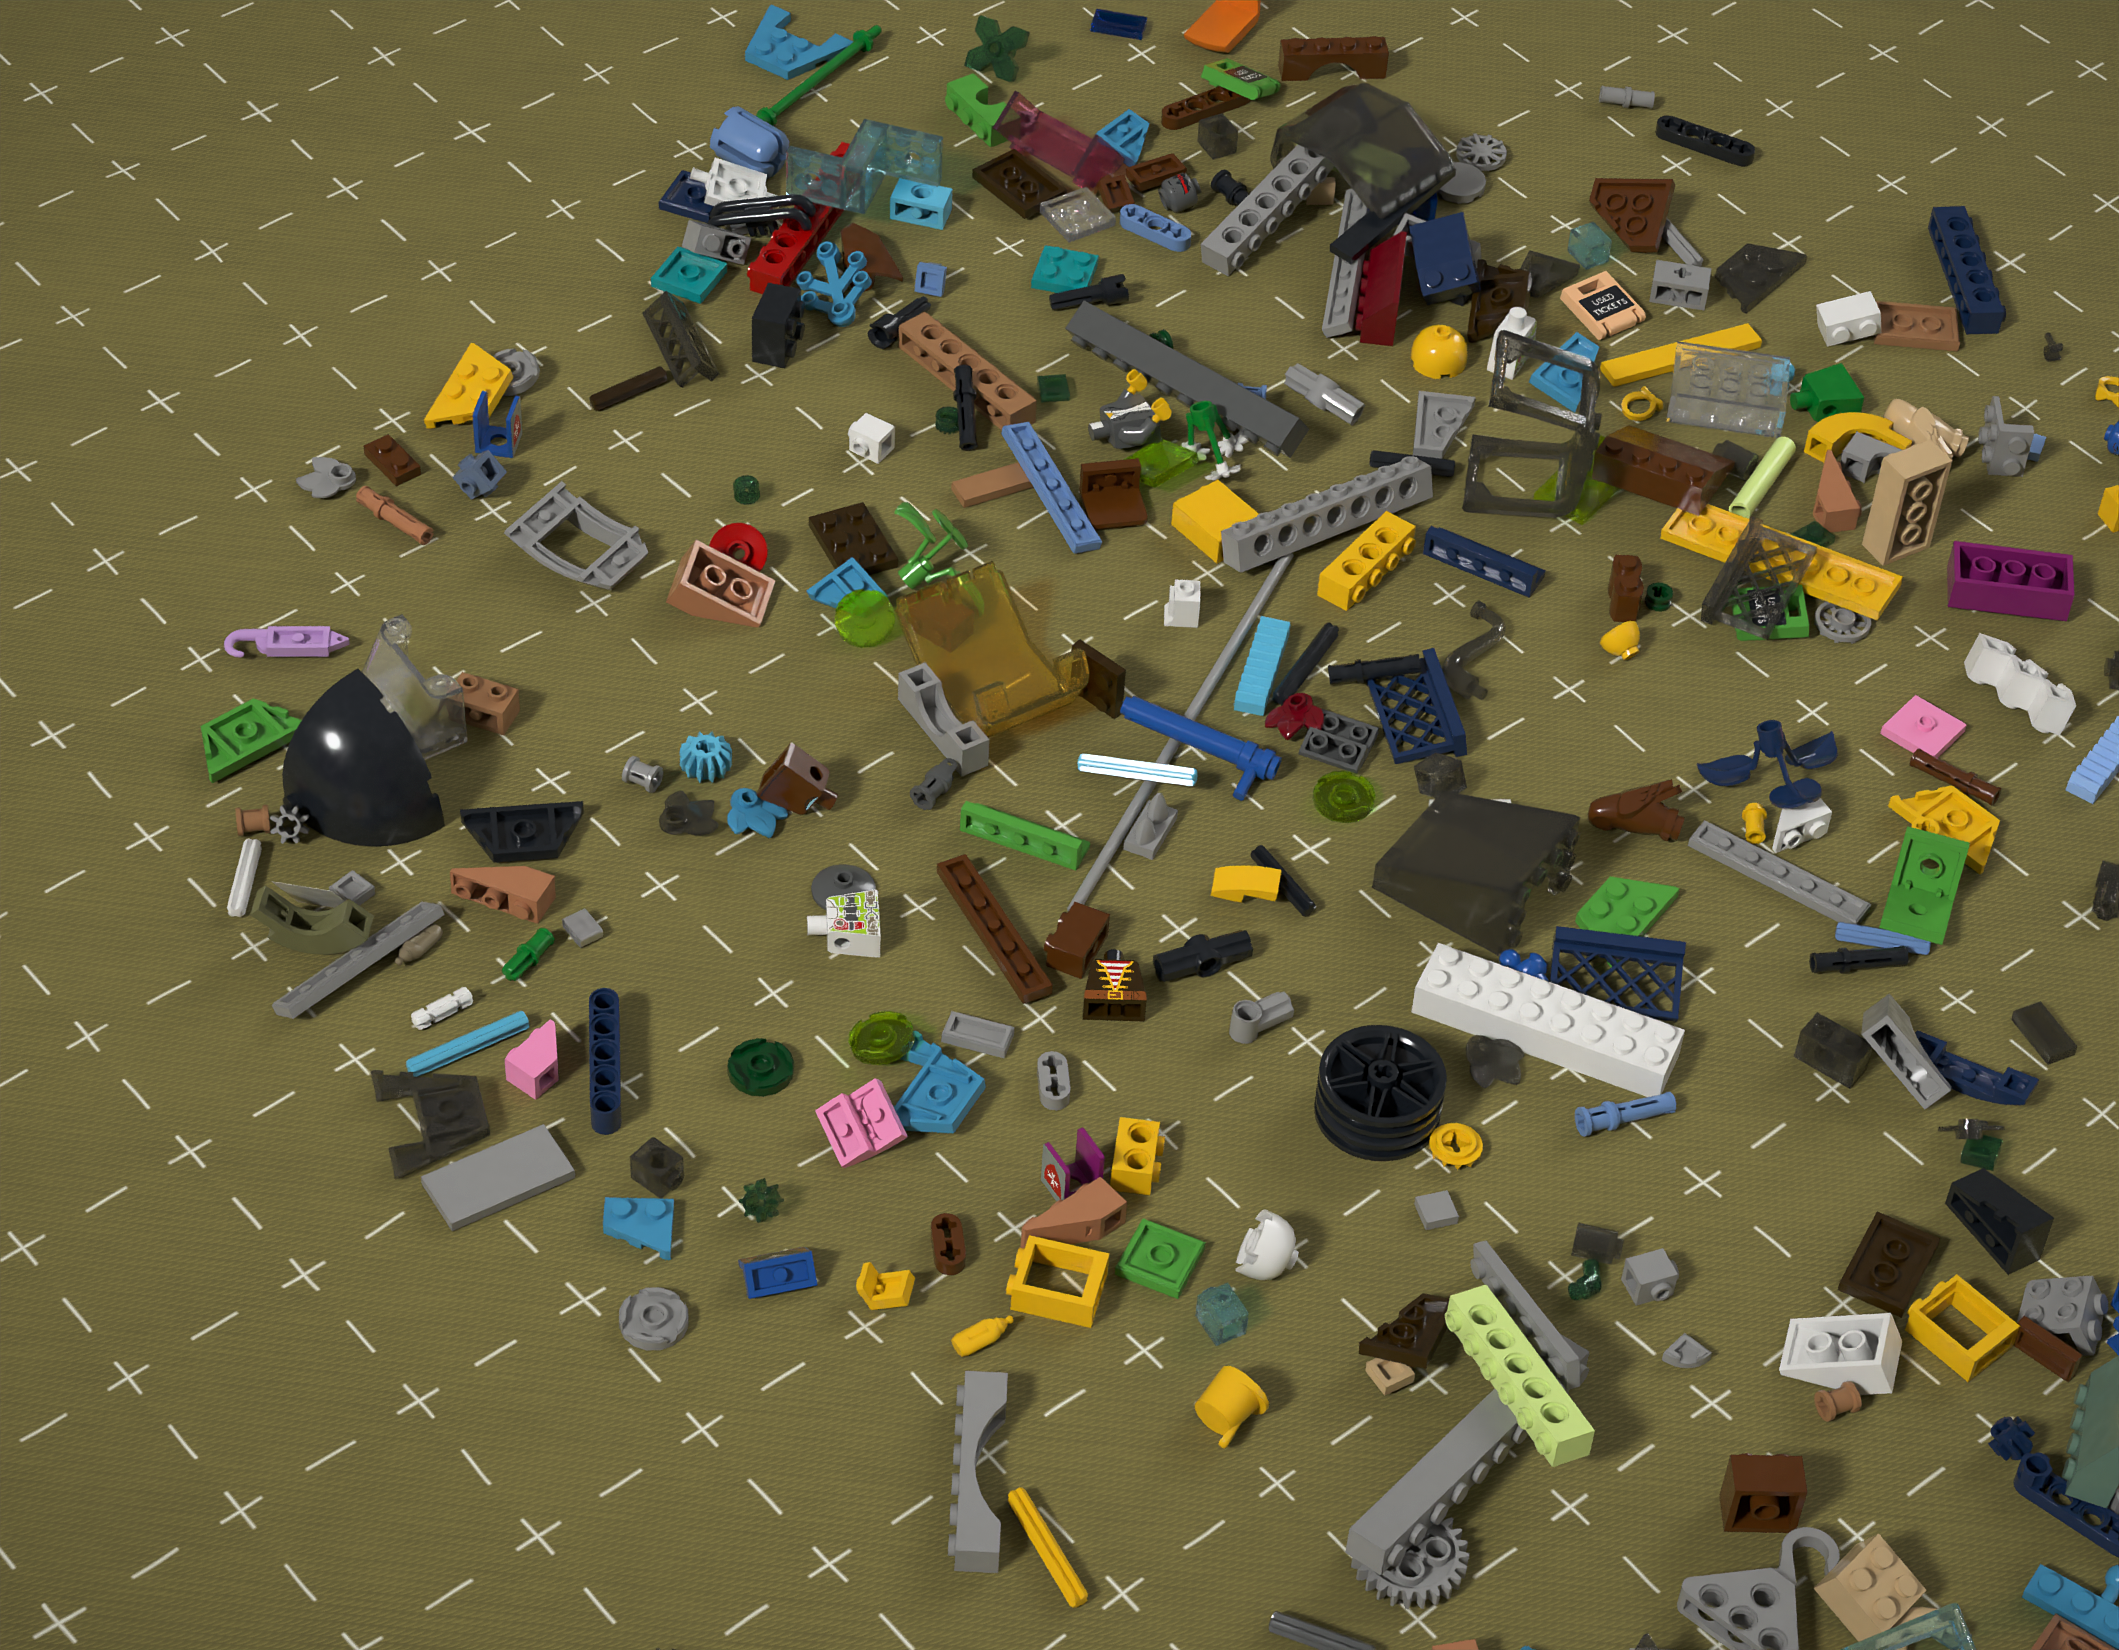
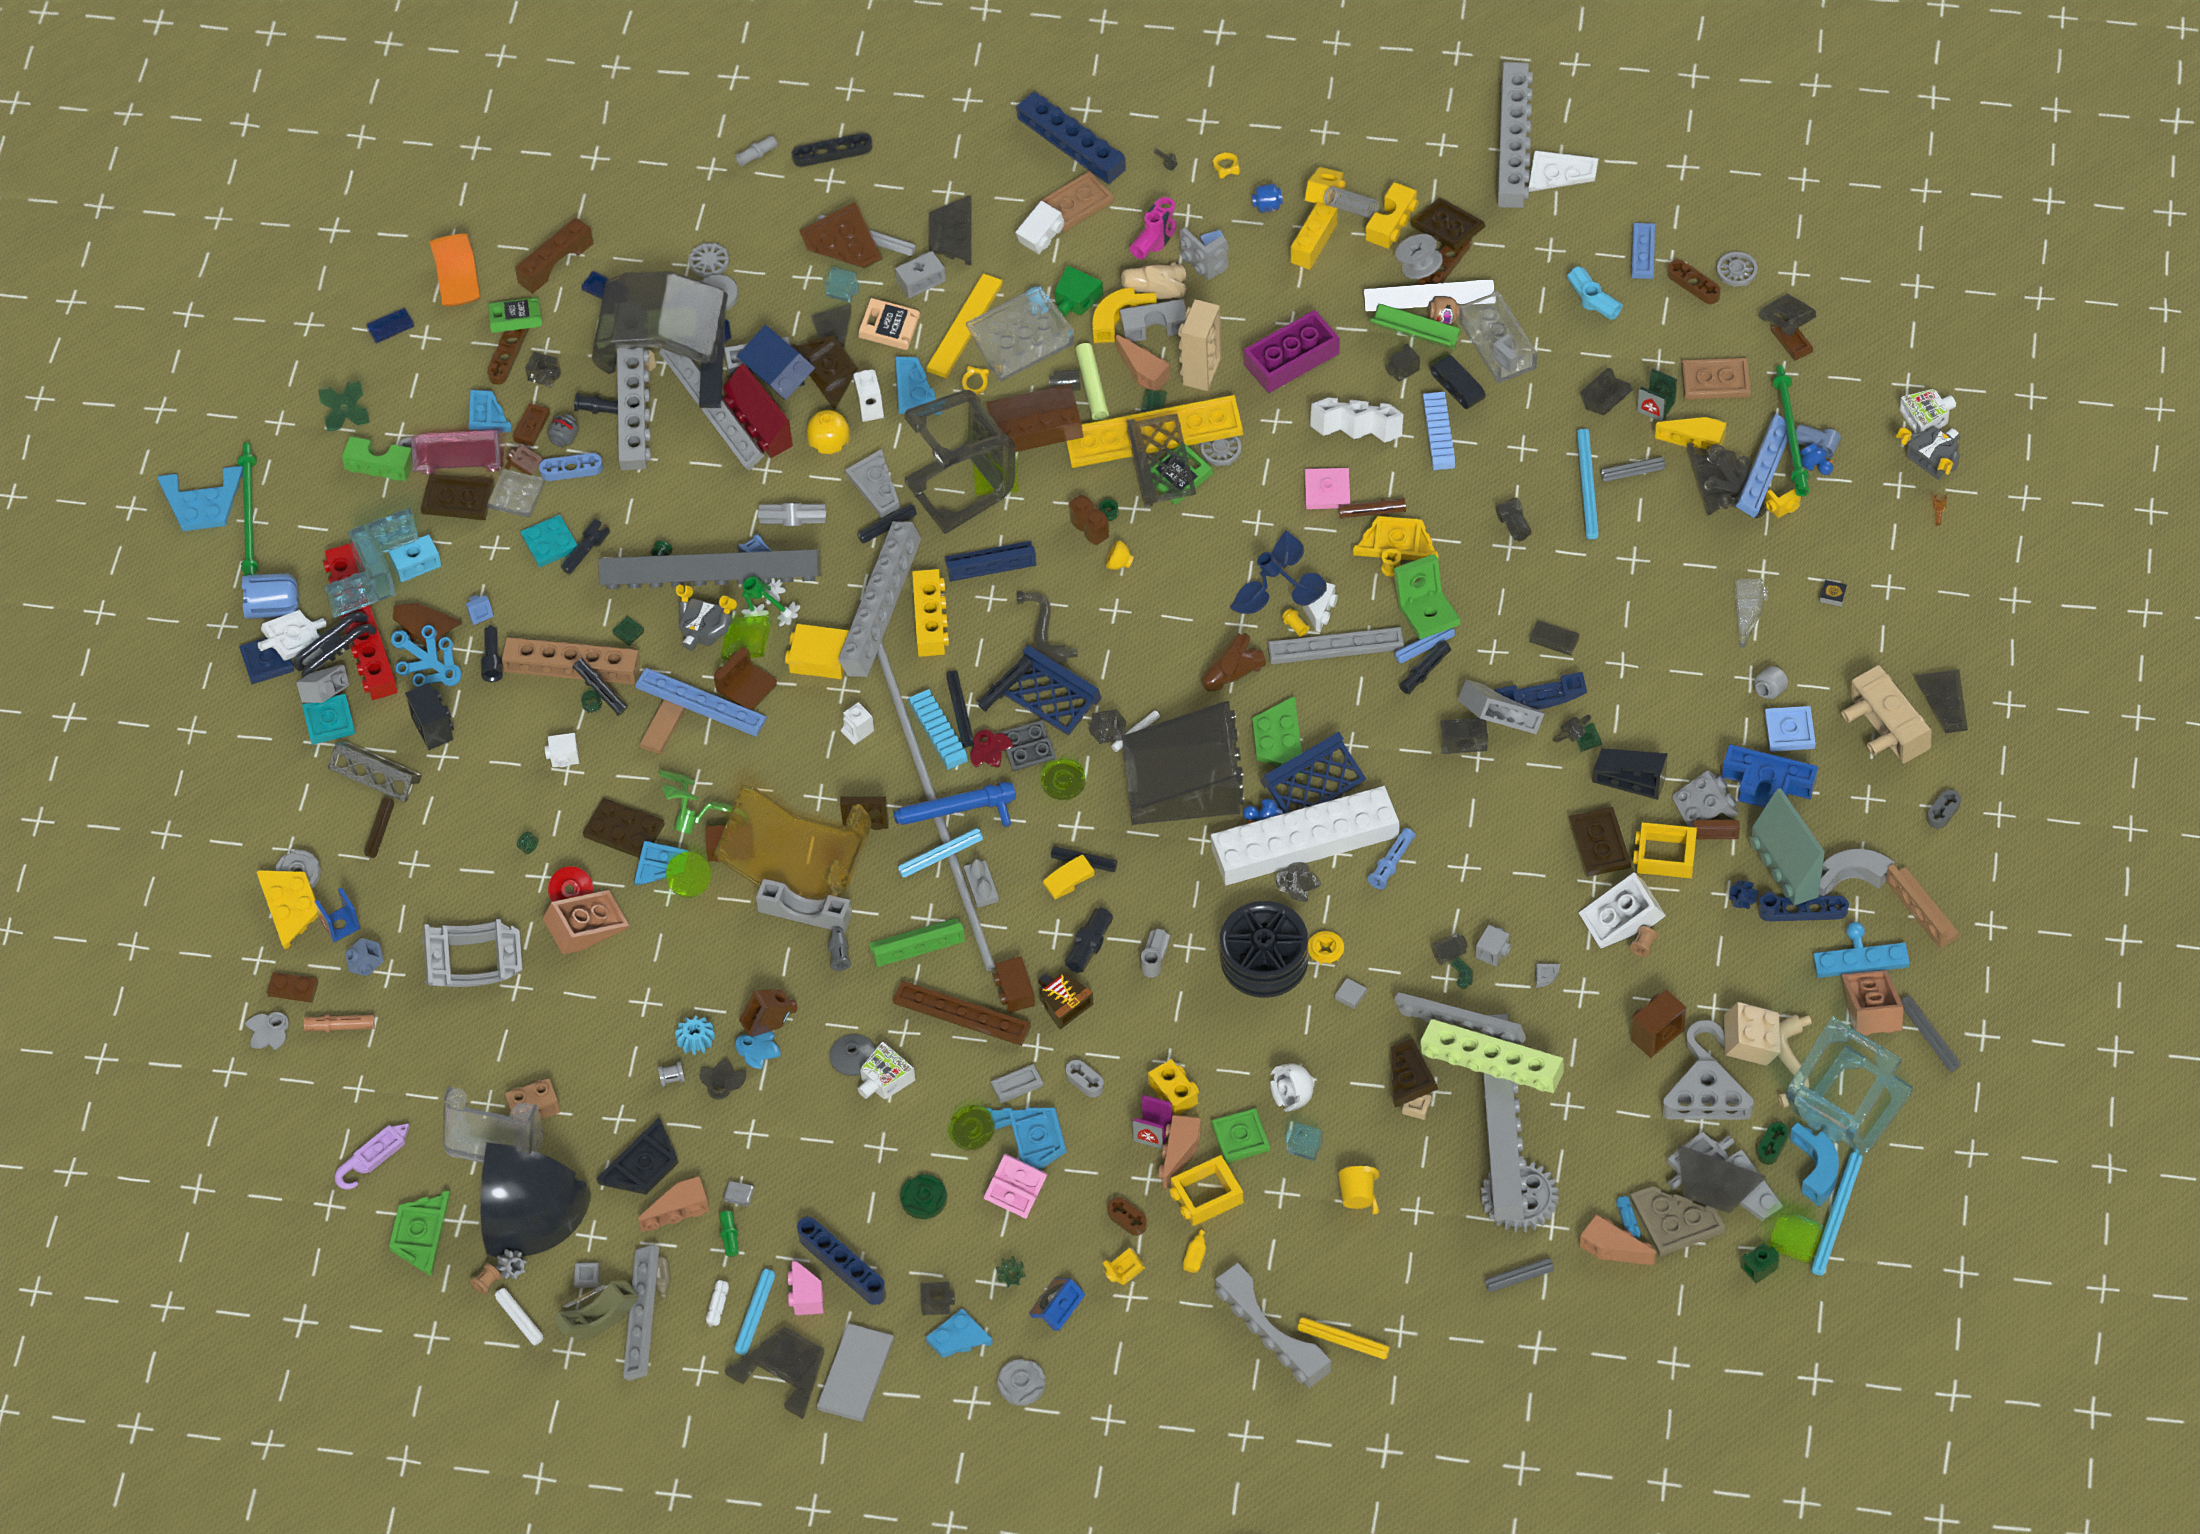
camera: 35 degrees left, 10 degrees up
none -> dark pink connector [1129,197,1176,260]

